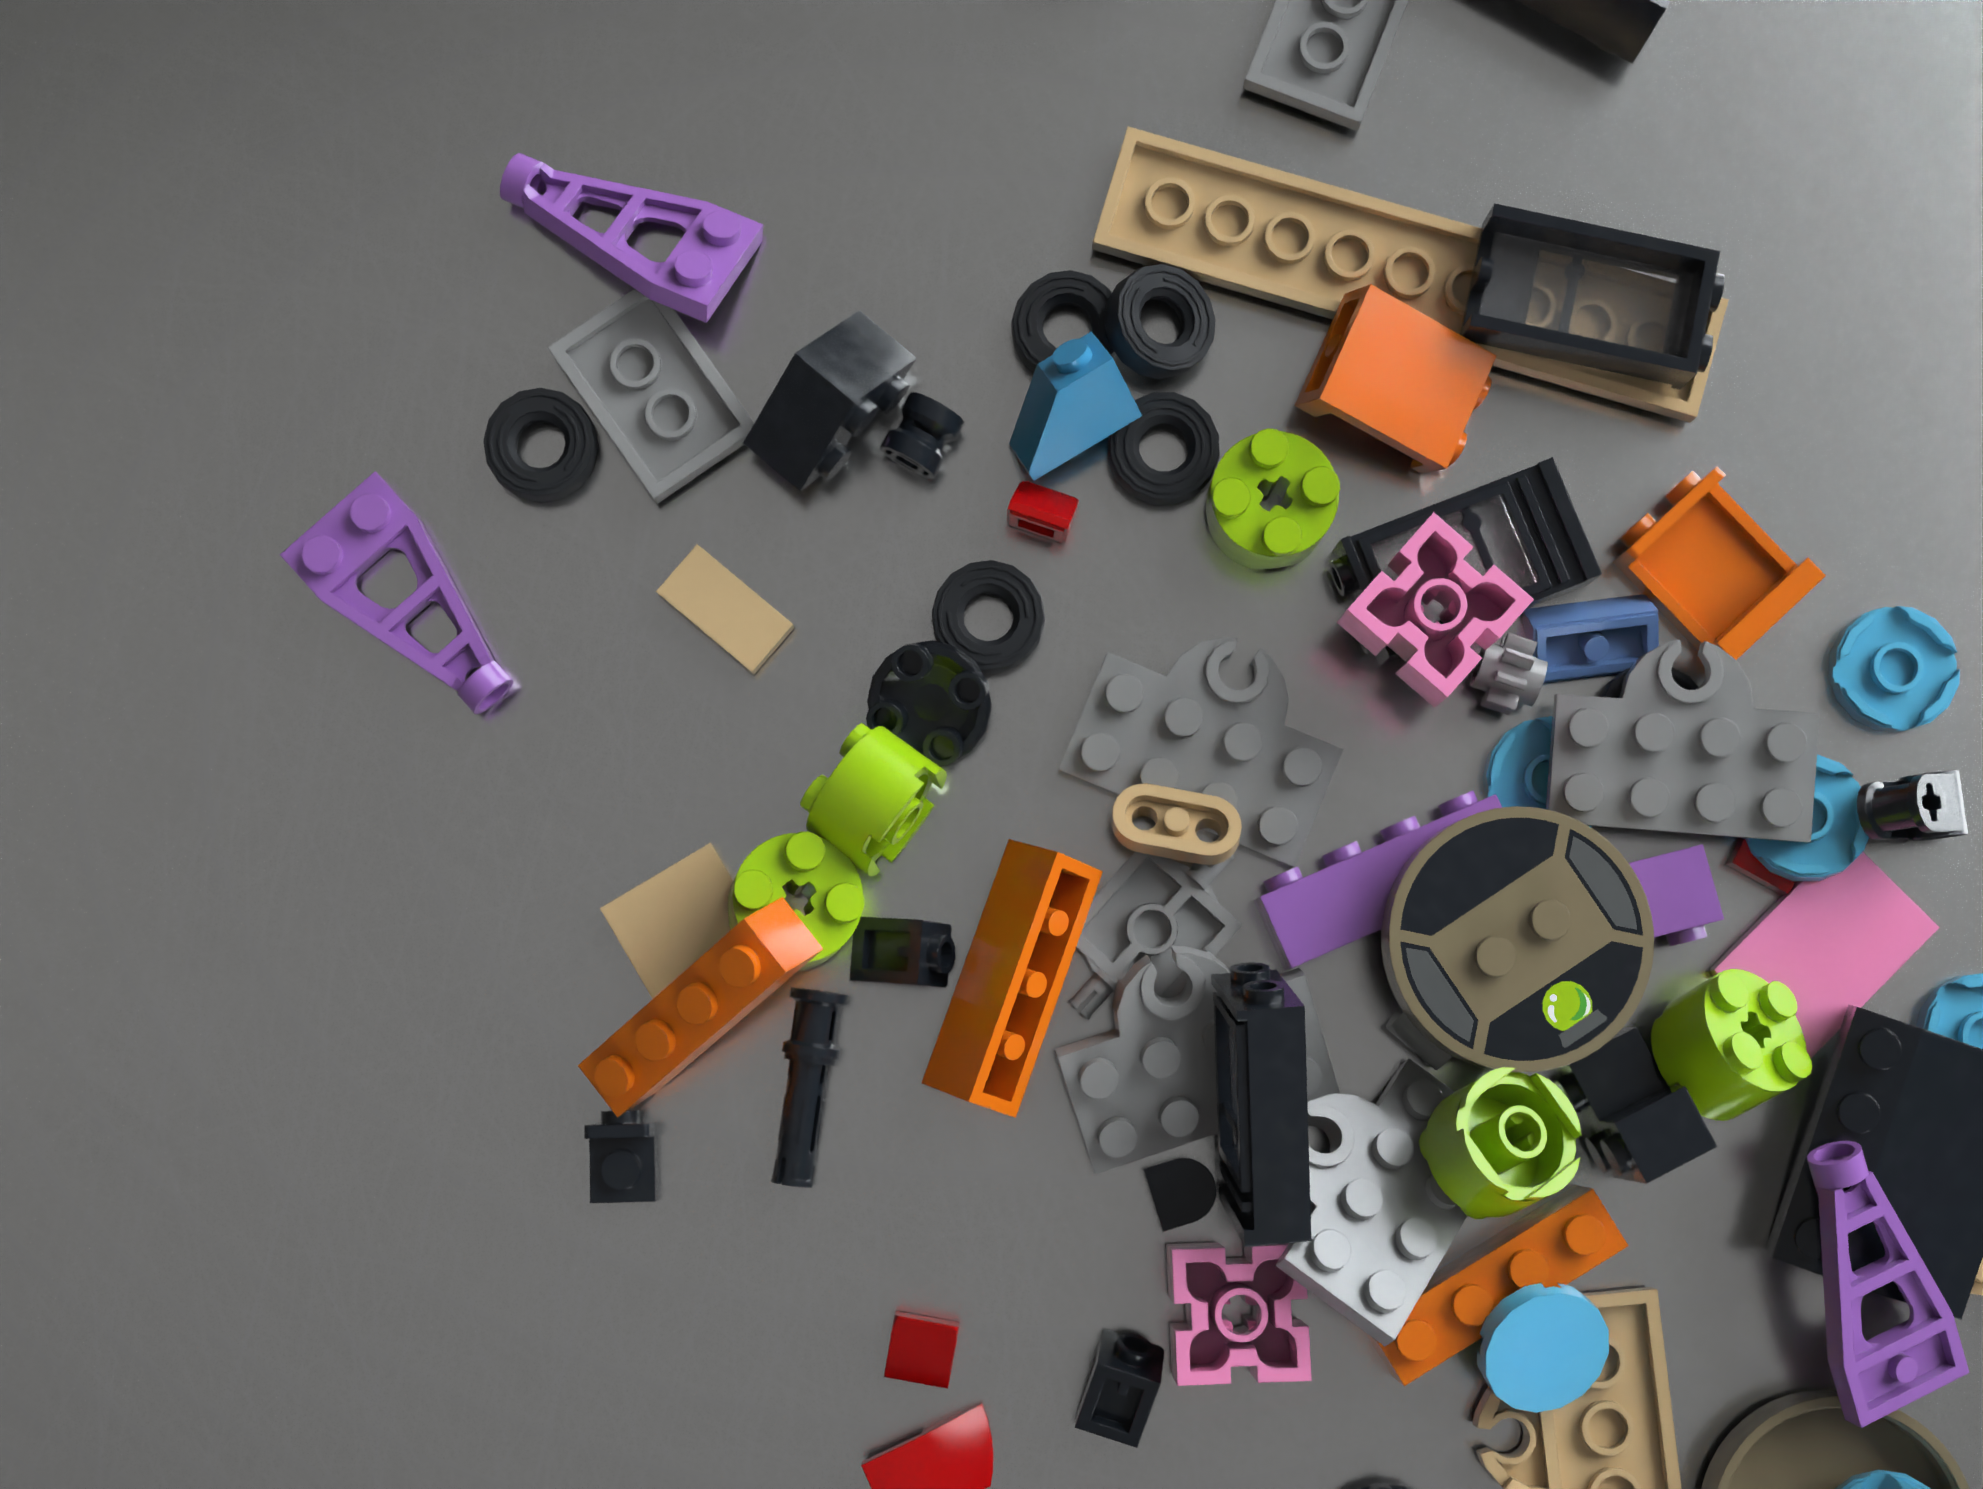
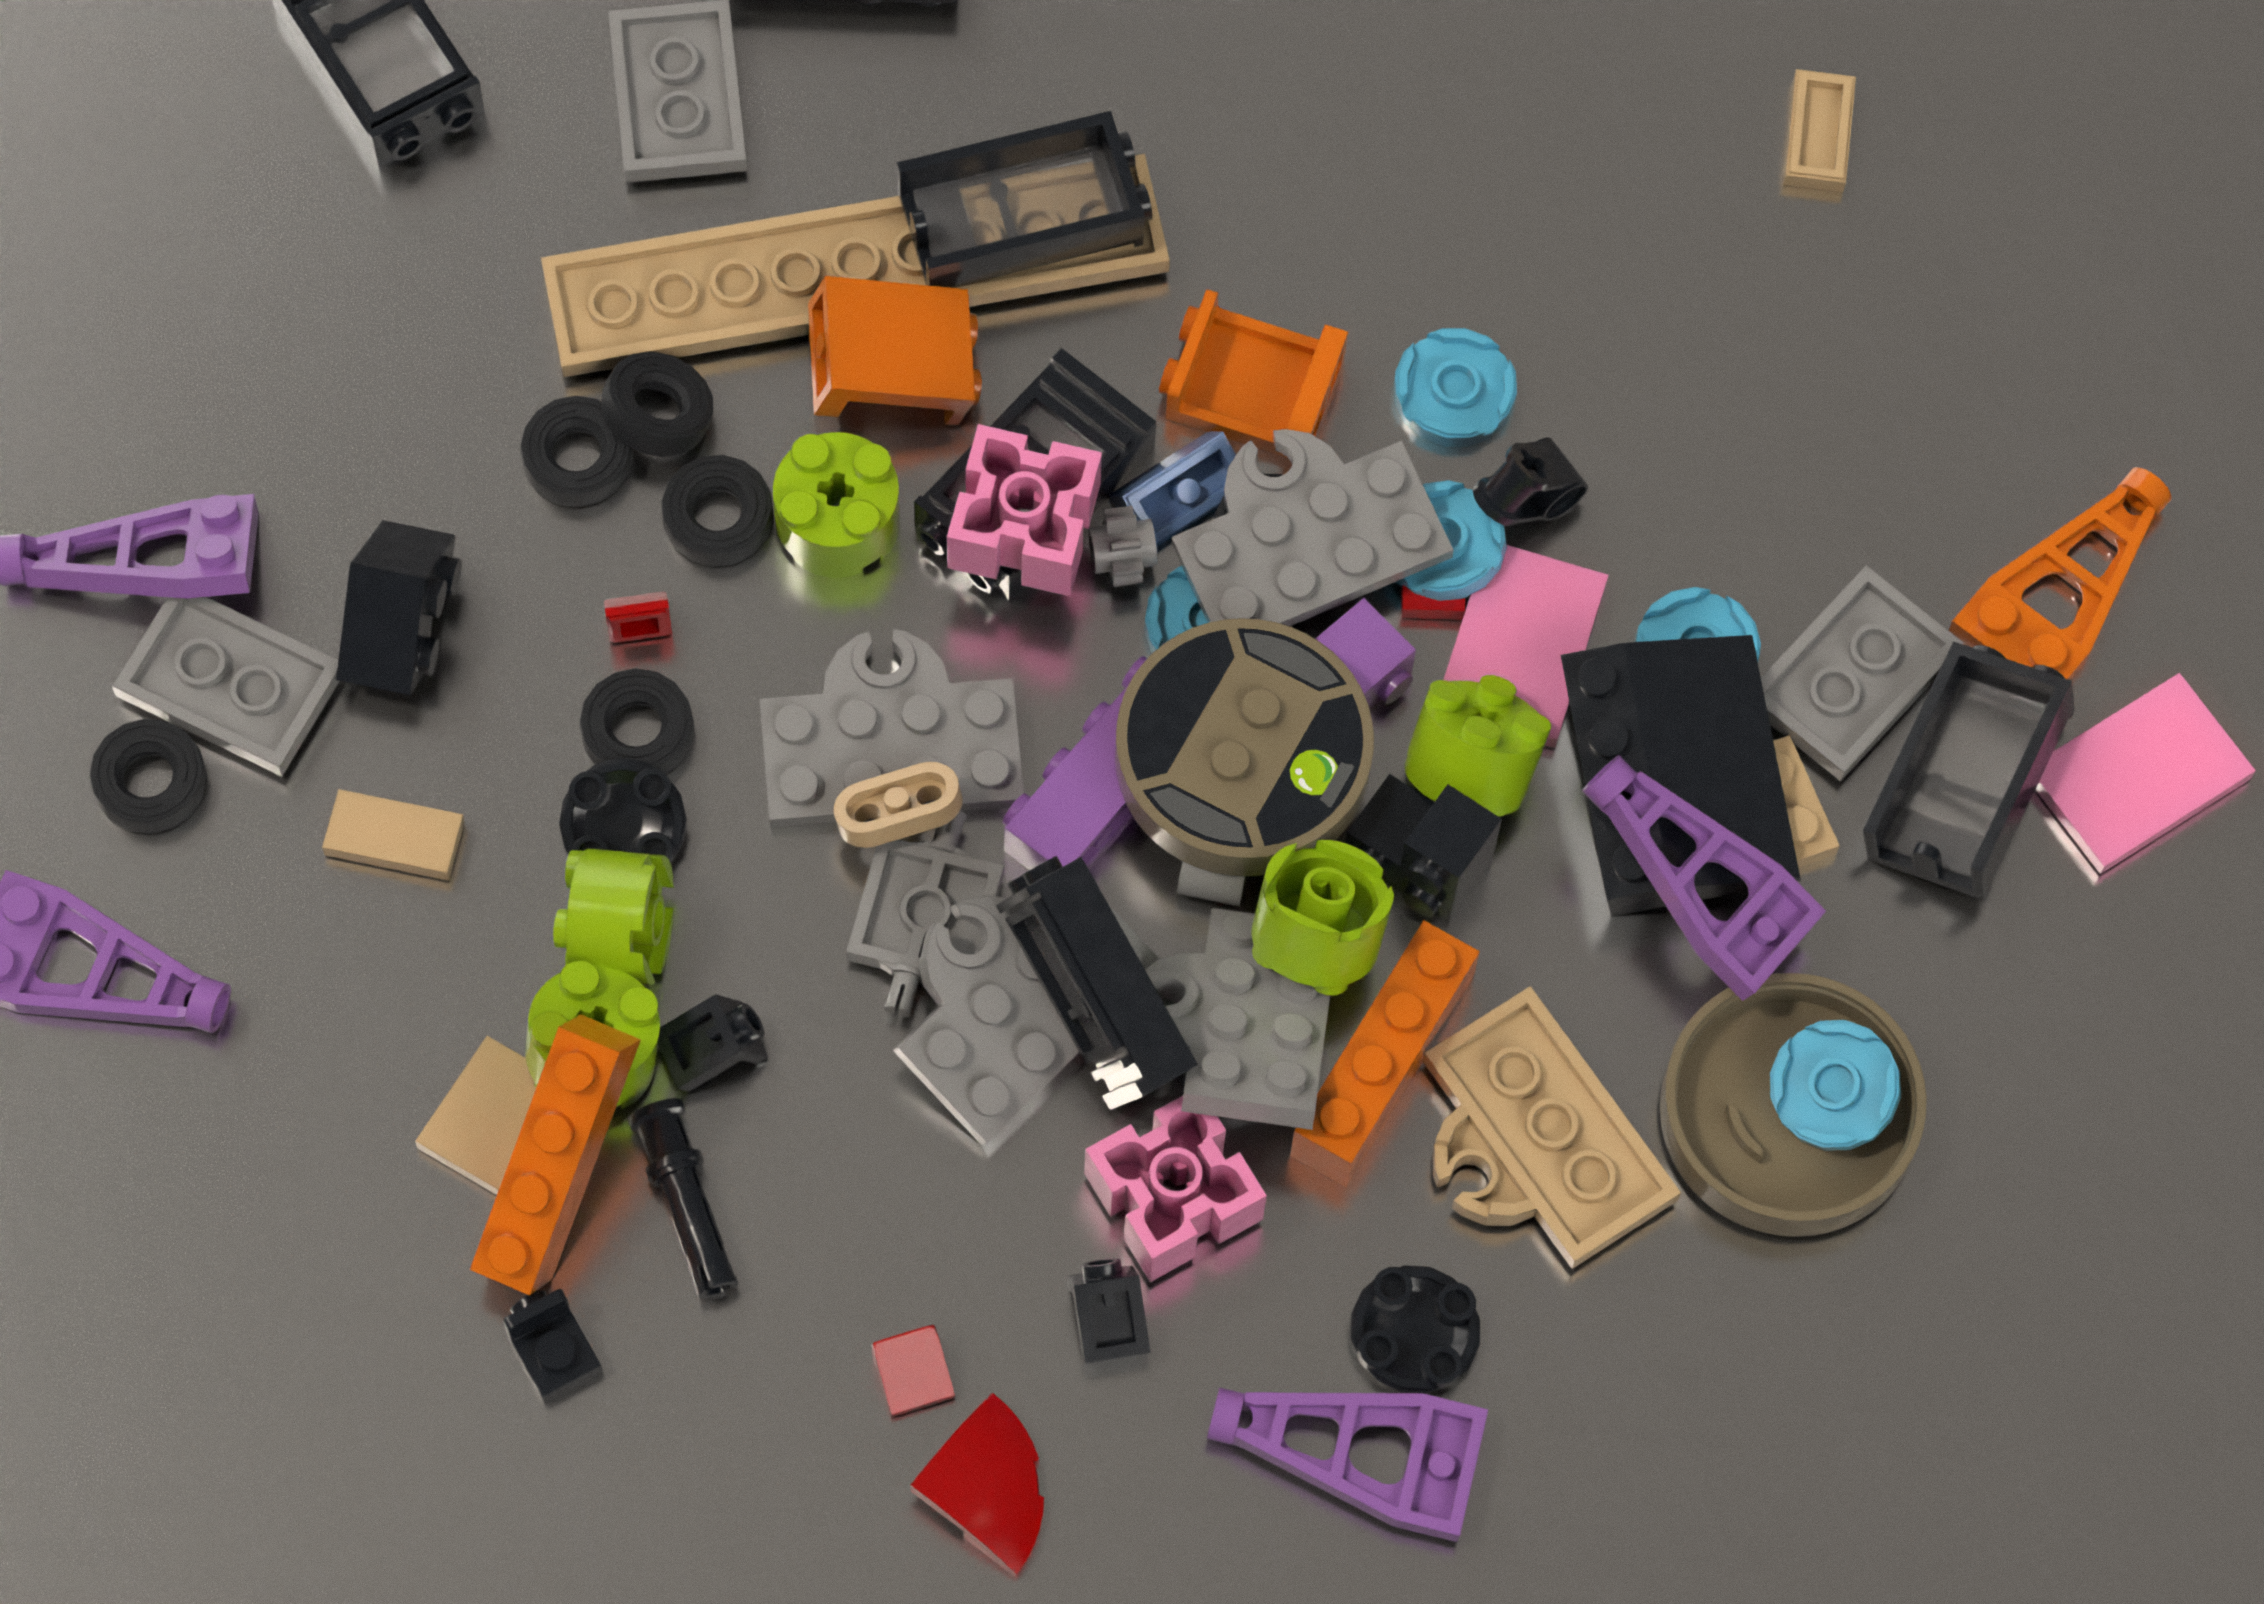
camera: 30 degrees left, 15 degrees down
black wheel [880,392,964,479] -> none
orange brick [922,839,1103,1118] -> none
dark azure slope [1009,331,1142,481] -> none
black tile [1142,1157,1216,1232] -> none
medium azure tile [1477,1283,1609,1413] -> none

